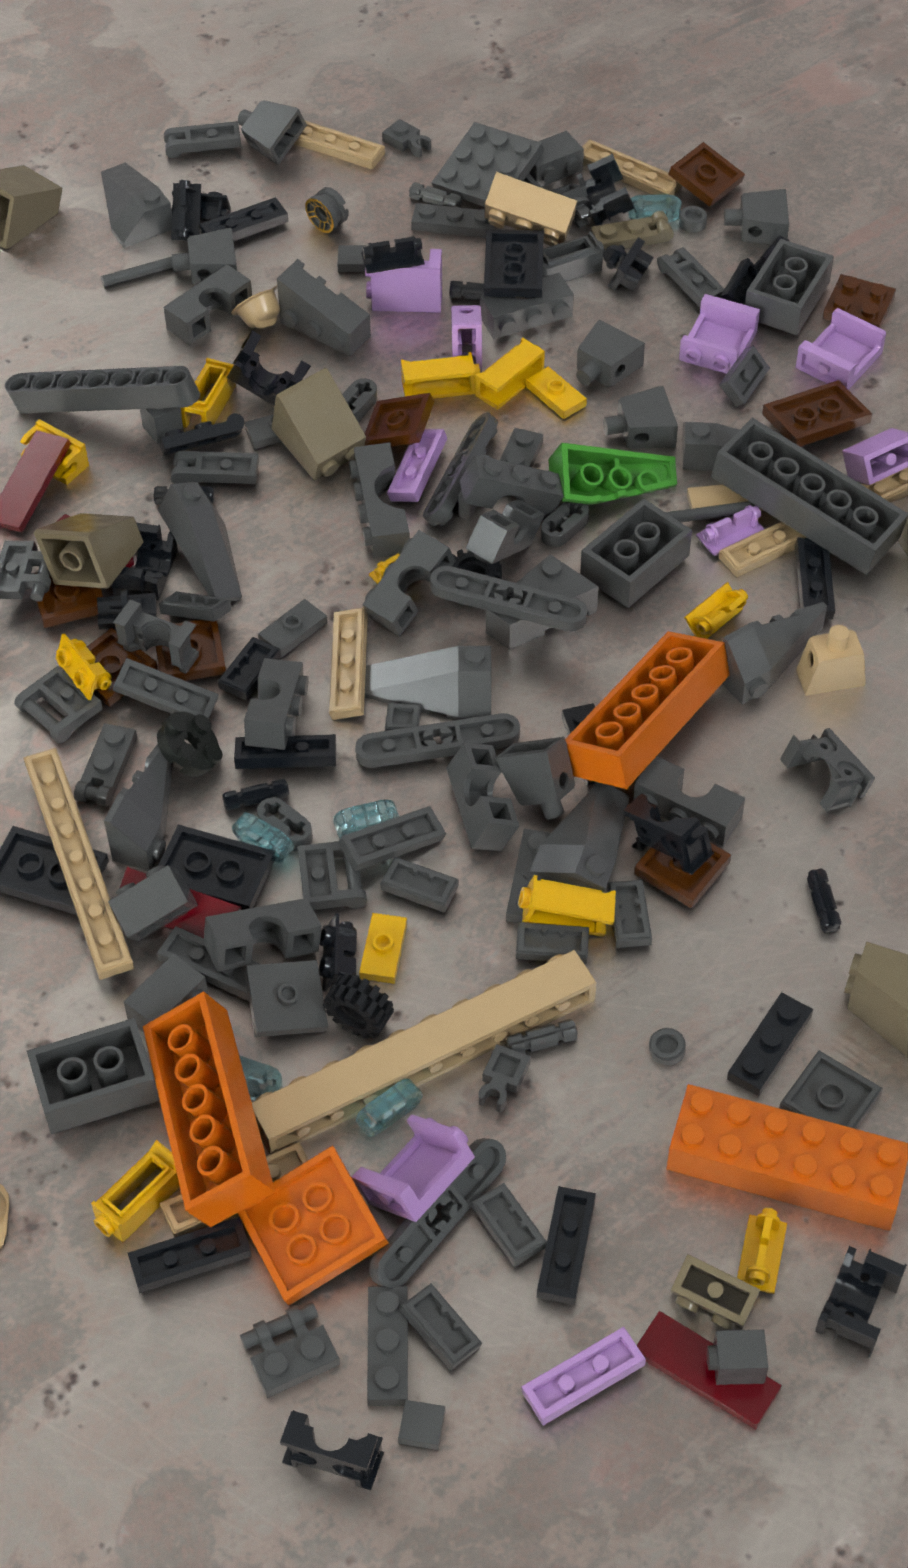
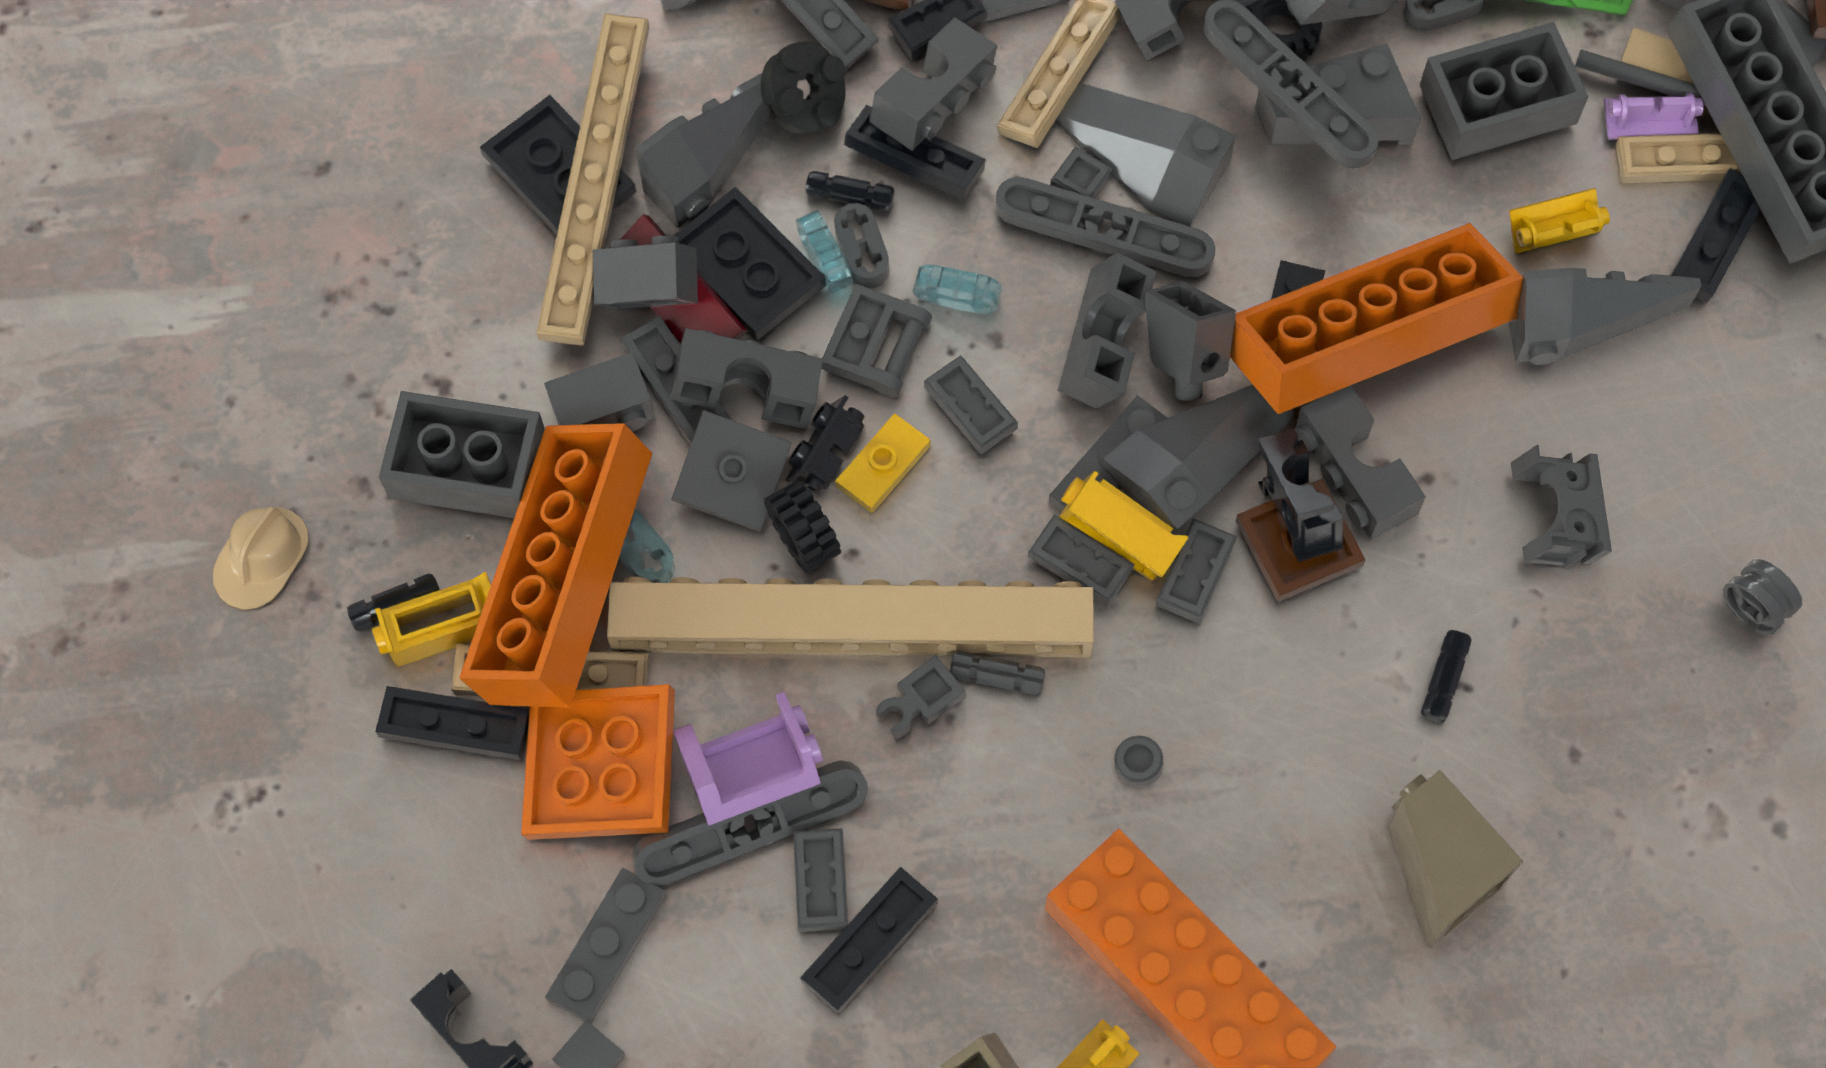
camera: 30 degrees right, 15 degrees up
dark grey plate [74,723,137,807] -> none
dark grey plate [240,1302,340,1398] -> none
dark grey plate [339,806,446,871] -> none
clear light blue beam [356,1079,423,1137] -> none
dark grey plate [399,1283,482,1371] -> none
black plate [727,992,813,1097] -> none
dark grey tile [779,1050,883,1129] -> none
tan torso [796,625,866,696] -> none
none -> black axle [347,573,440,631]

